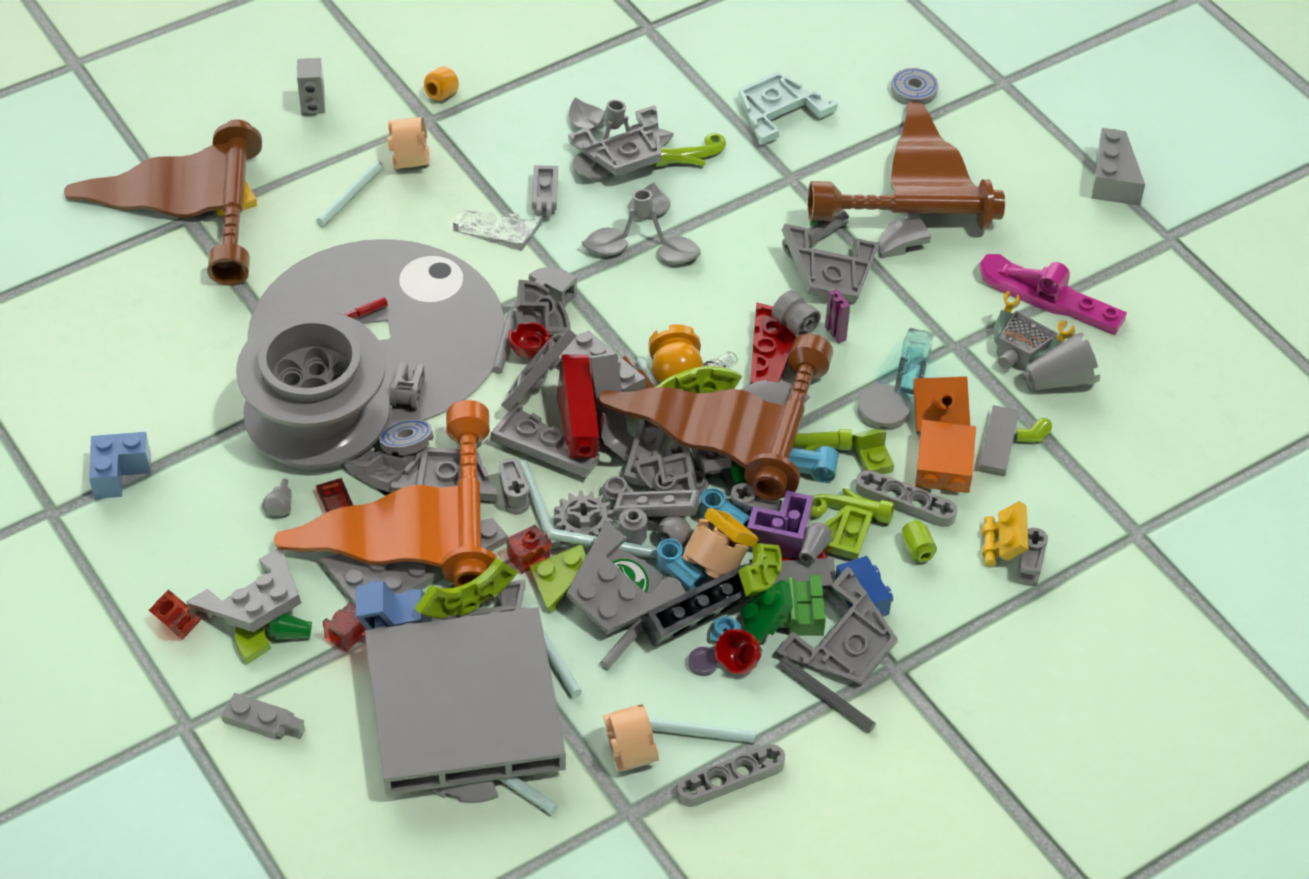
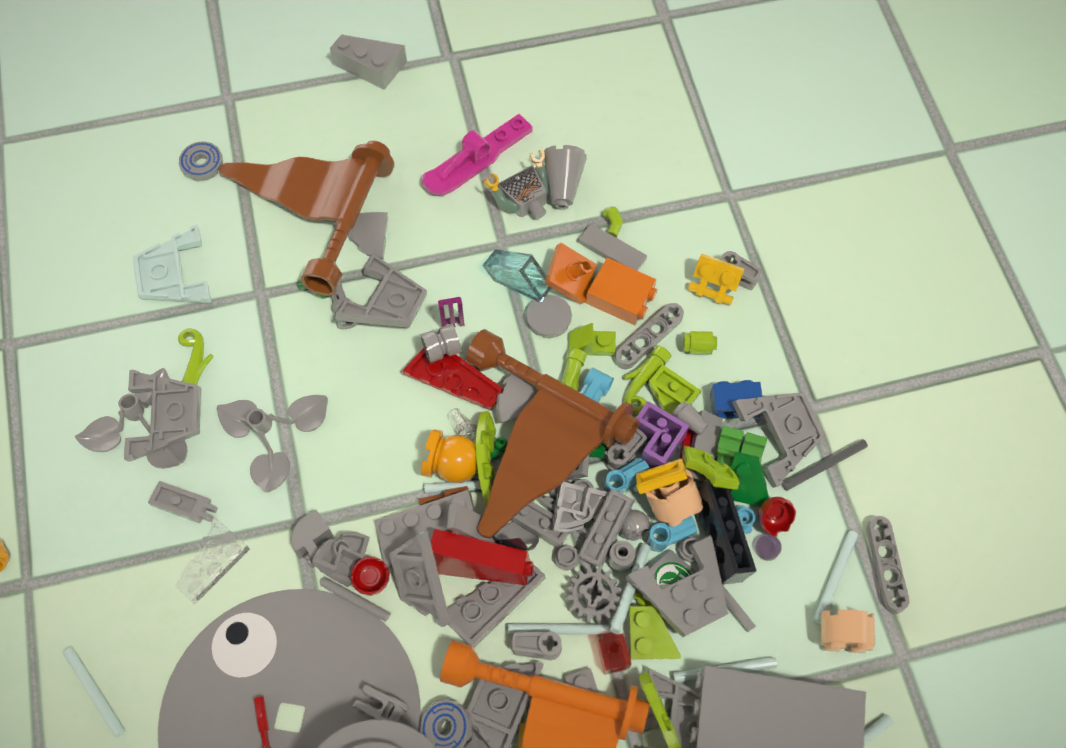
camera: 70 degrees left, 15 degrees up
light nougat brick [387,117,430,169] -> none

